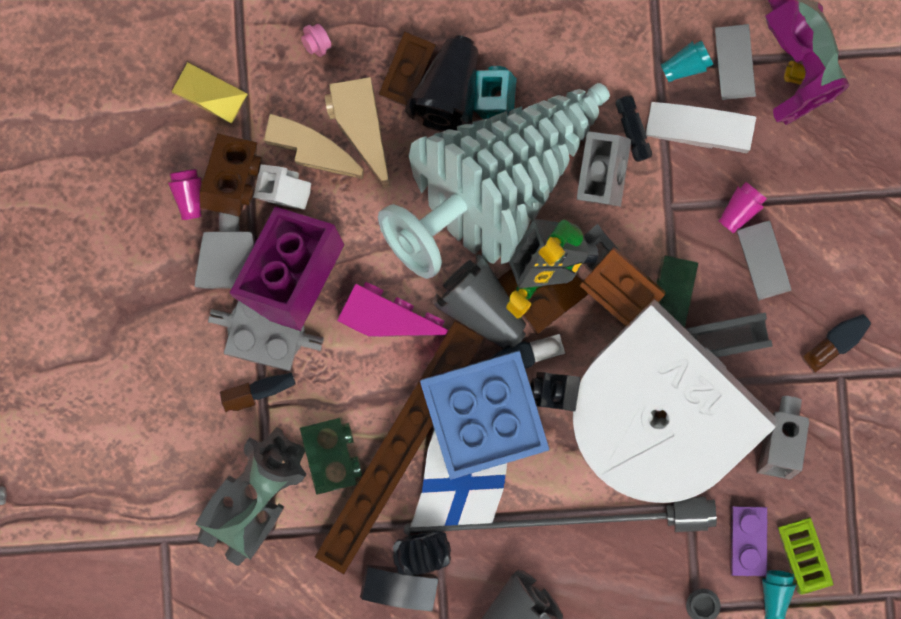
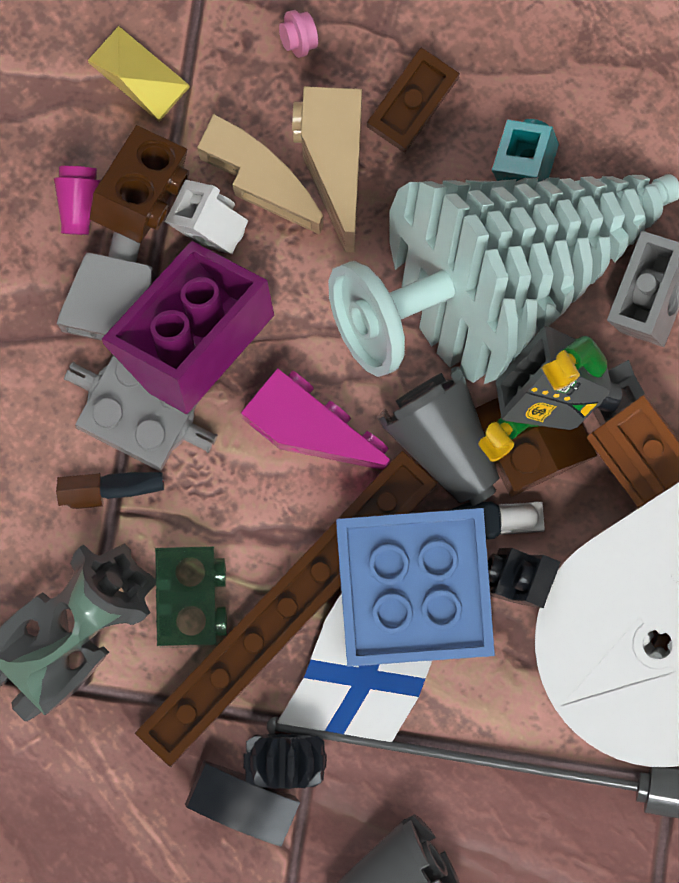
camera: 10 degrees right, 5 degrees down
black cone [405,35,478,132] -> none

